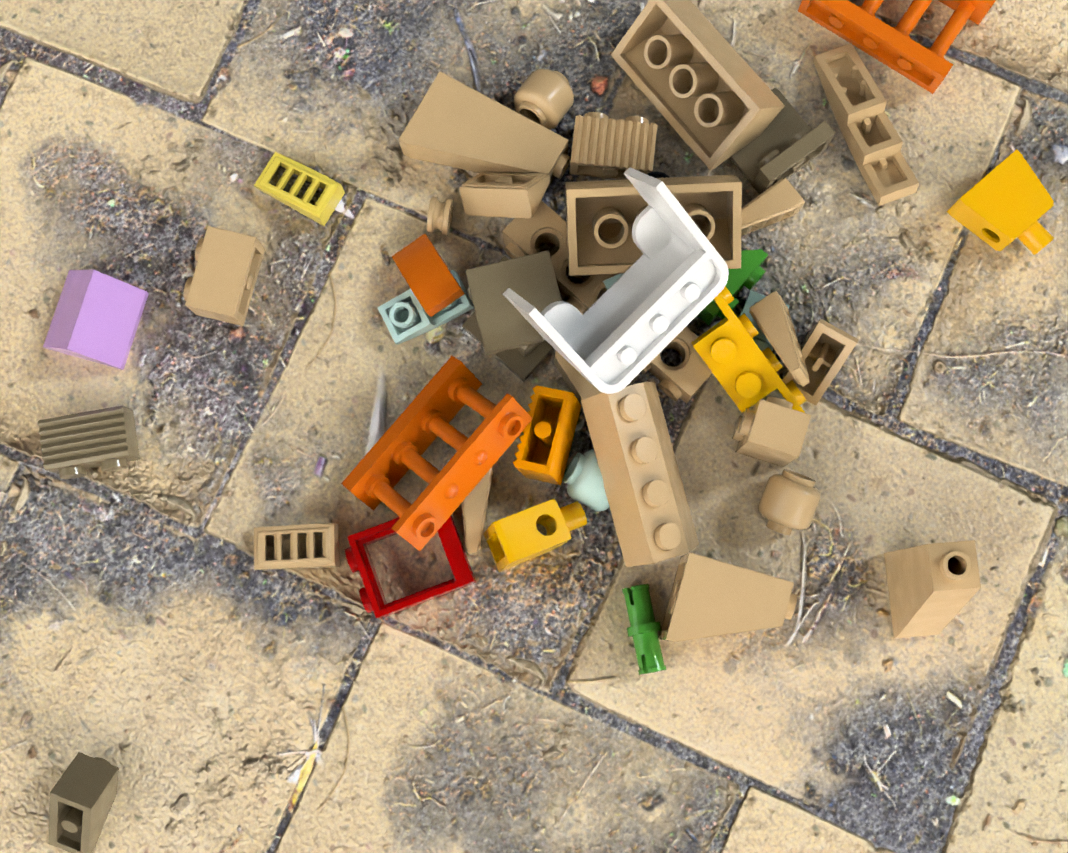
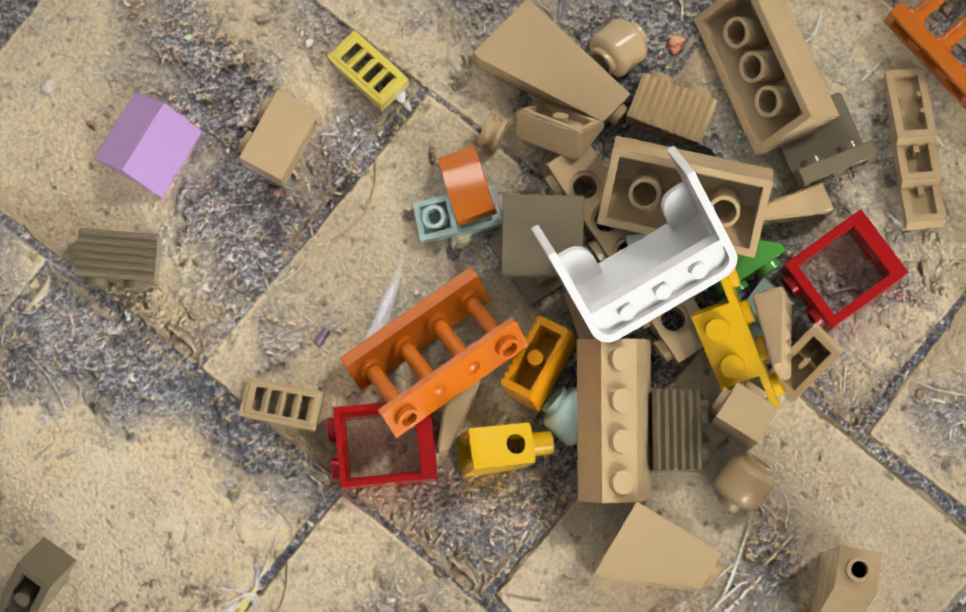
camera: 10 degrees right, 0 degrees up
bright green pin [622,584,666,675] -> none
none -> dark tan brick [651,389,709,473]
none -> red window [780,209,909,333]

